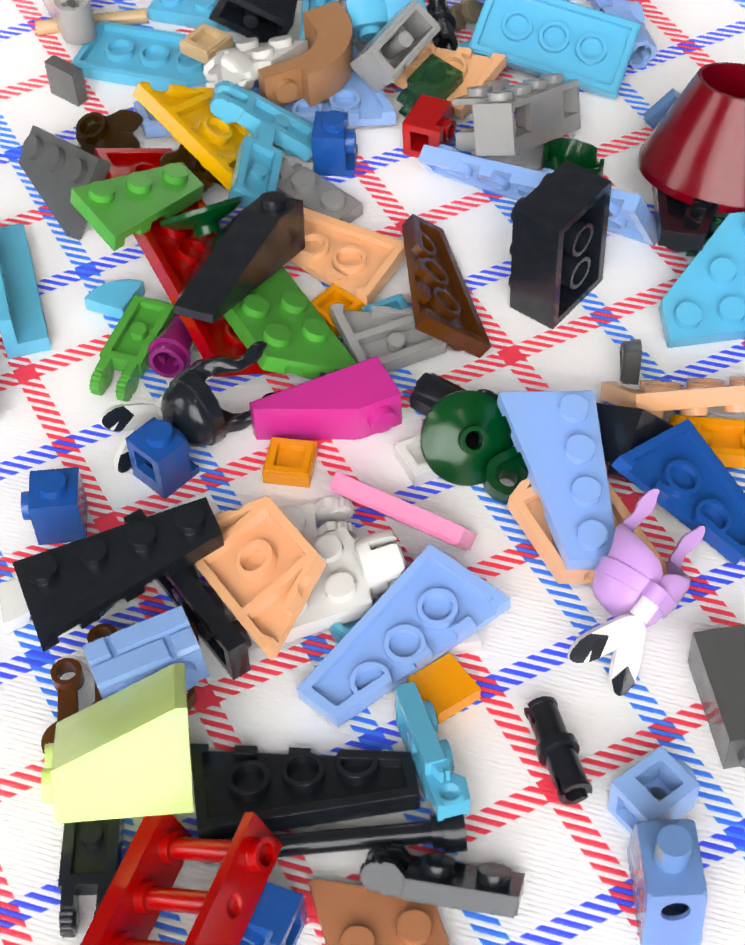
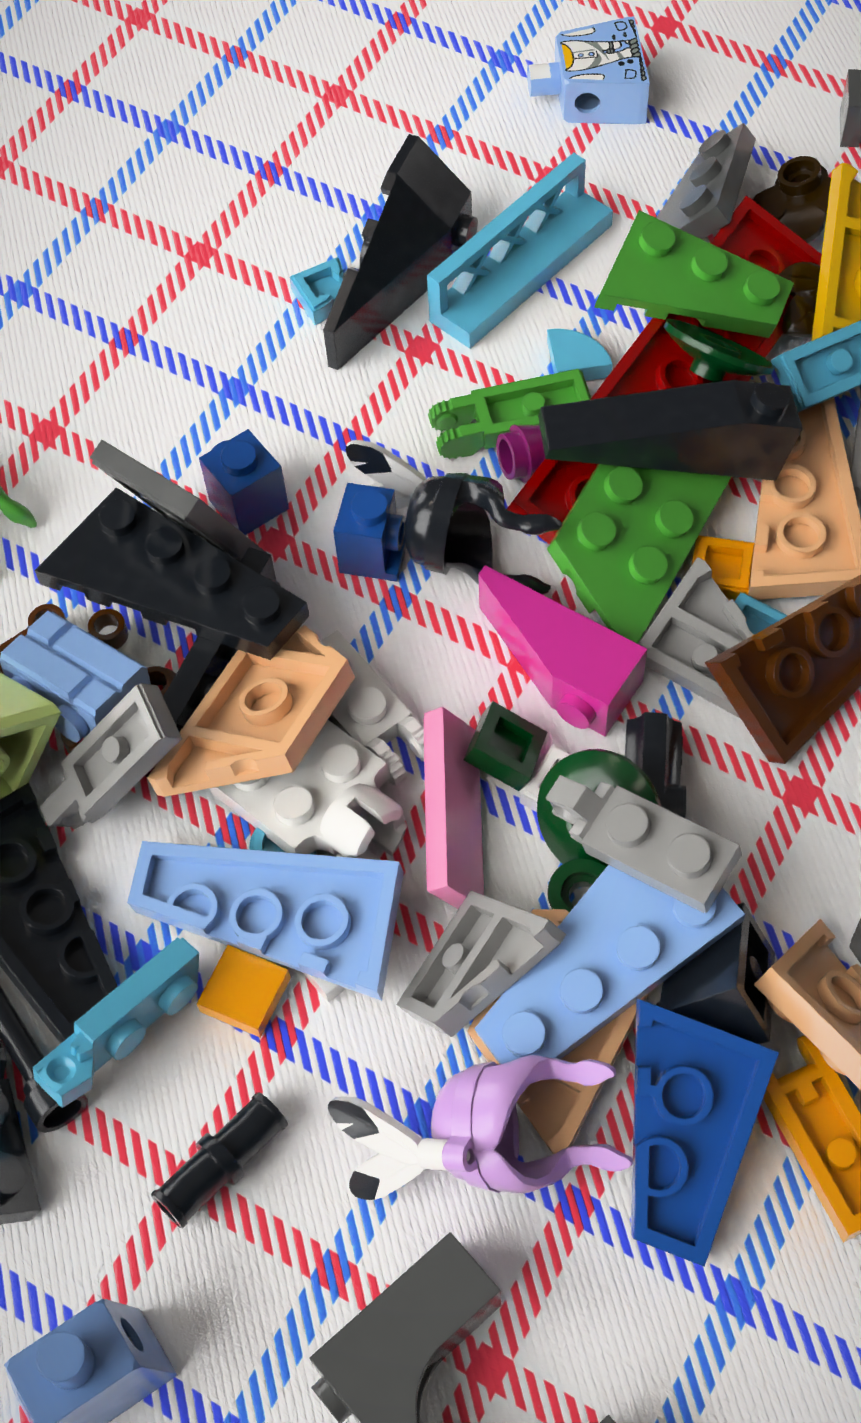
camera: 60 degrees right, 10 degrees up
light orange tile [262,437,318,488] -> none
light blue brick [607,746,700,835] -> none
none -> light grey hinge [40,683,182,829]
none -> dark grey tile [90,439,267,562]
none -> light grey wing [396,891,566,1037]
none -> dark green plate [463,701,548,791]
none -> light grey hinge [546,775,742,913]

